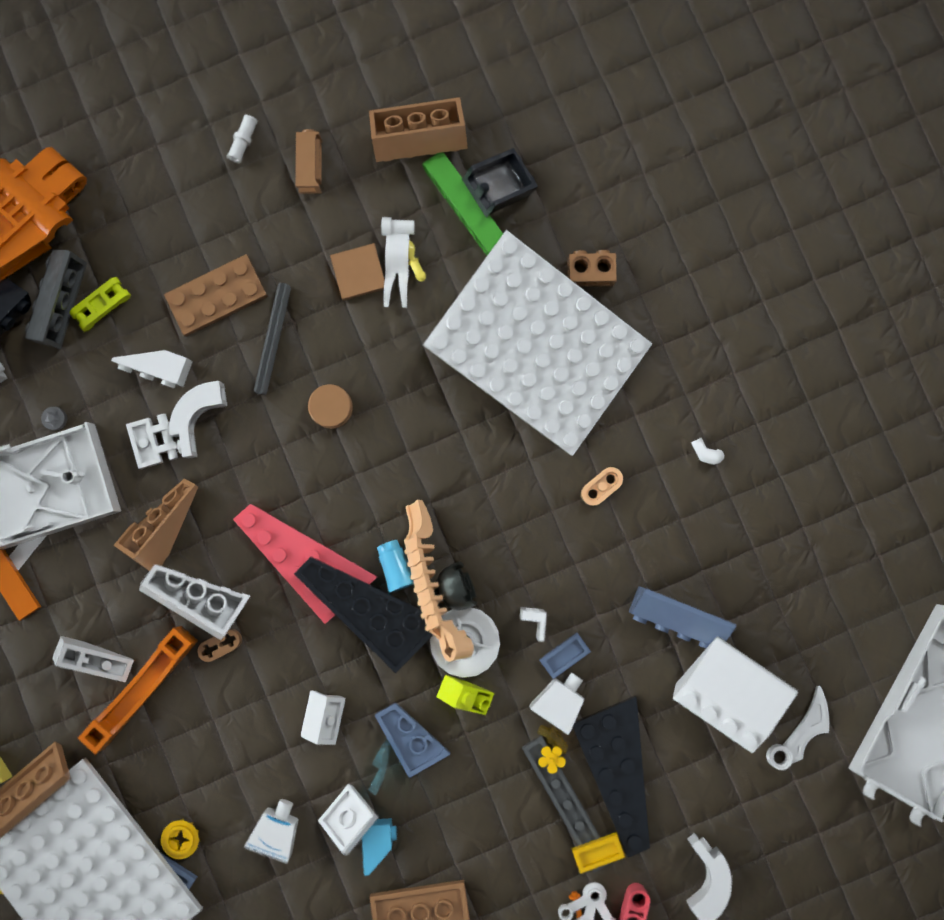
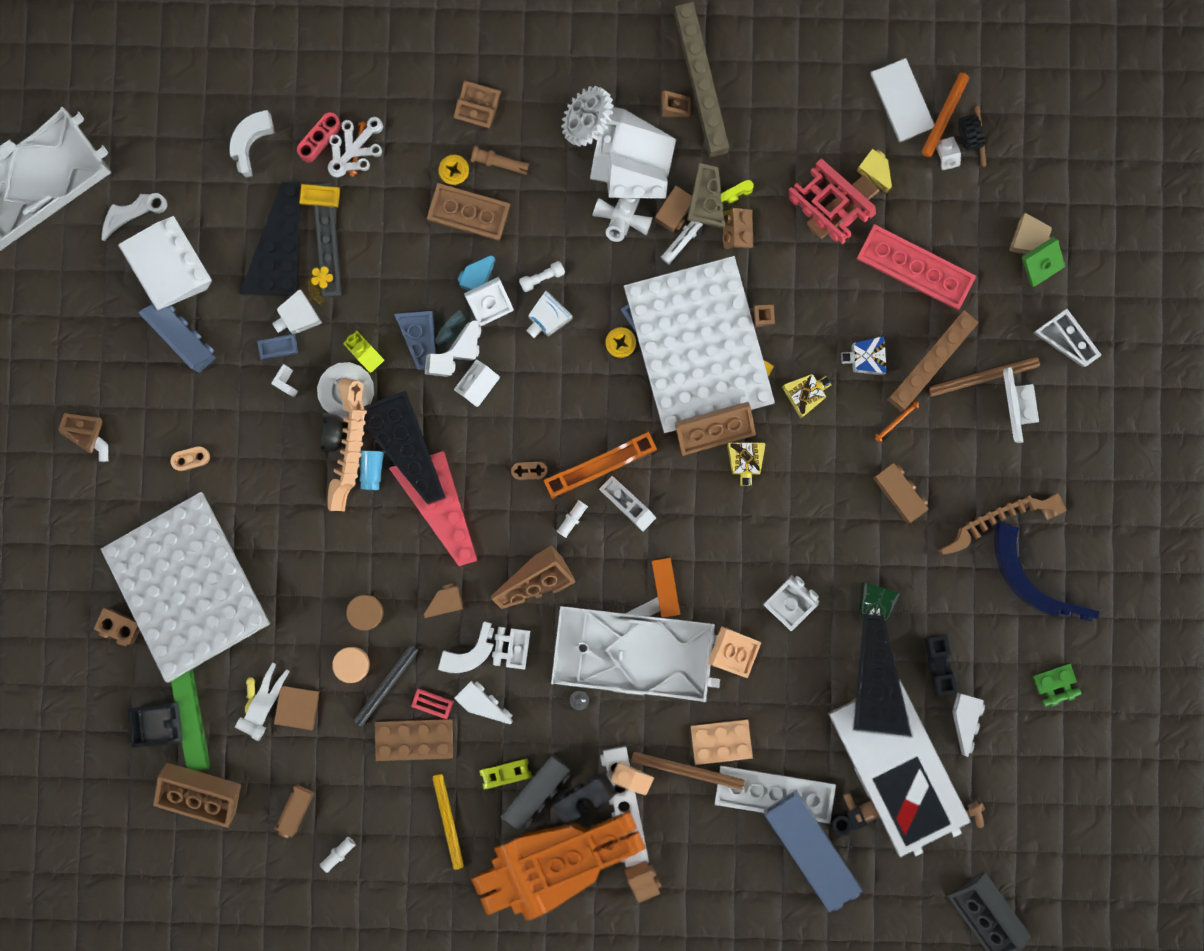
camera: 155 degrees left, 0 degrees up
white wedge [139,565,250,640] -> none
none -> medium nougat wing [58,413,103,453]
none -> light nougat head [332,647,370,683]
none -> coral tile [411,688,454,719]
none -> medium nougat slope [424,584,464,618]
none -> white arch [425,321,481,377]
none -> yellow axle [433,774,464,870]
none -> white piece [519,261,565,292]
none -> white pin [557,500,588,538]

